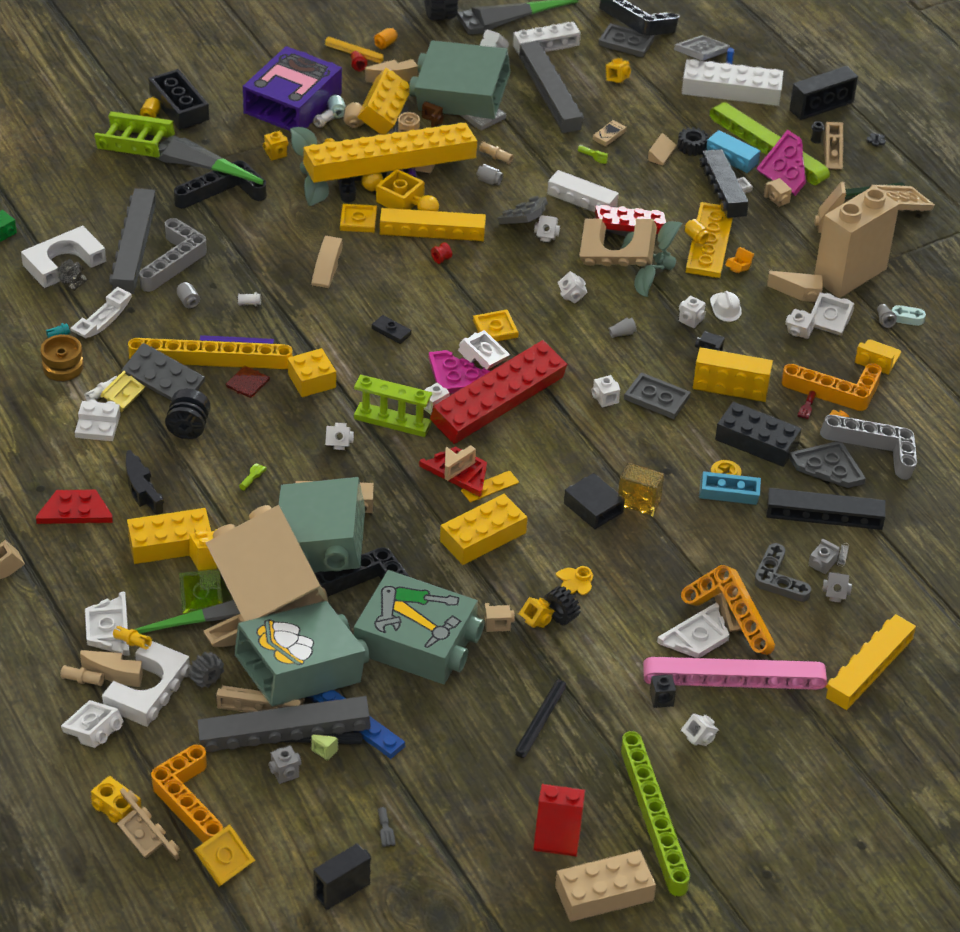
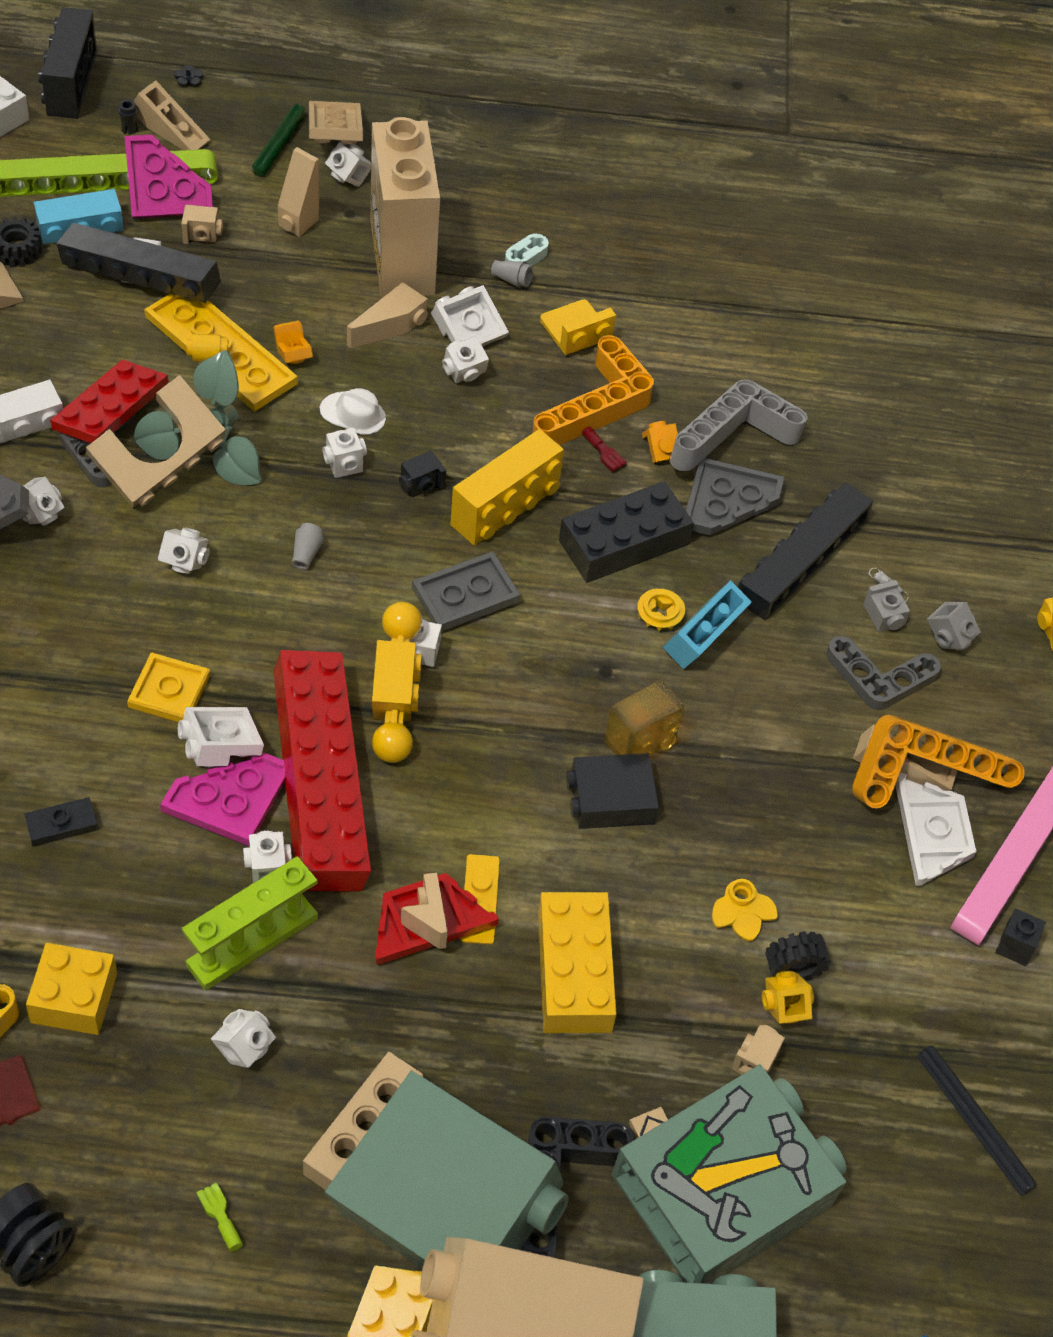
camera: 60 degrees left, 10 degrees up
none -> yellow brick [372,602,422,763]

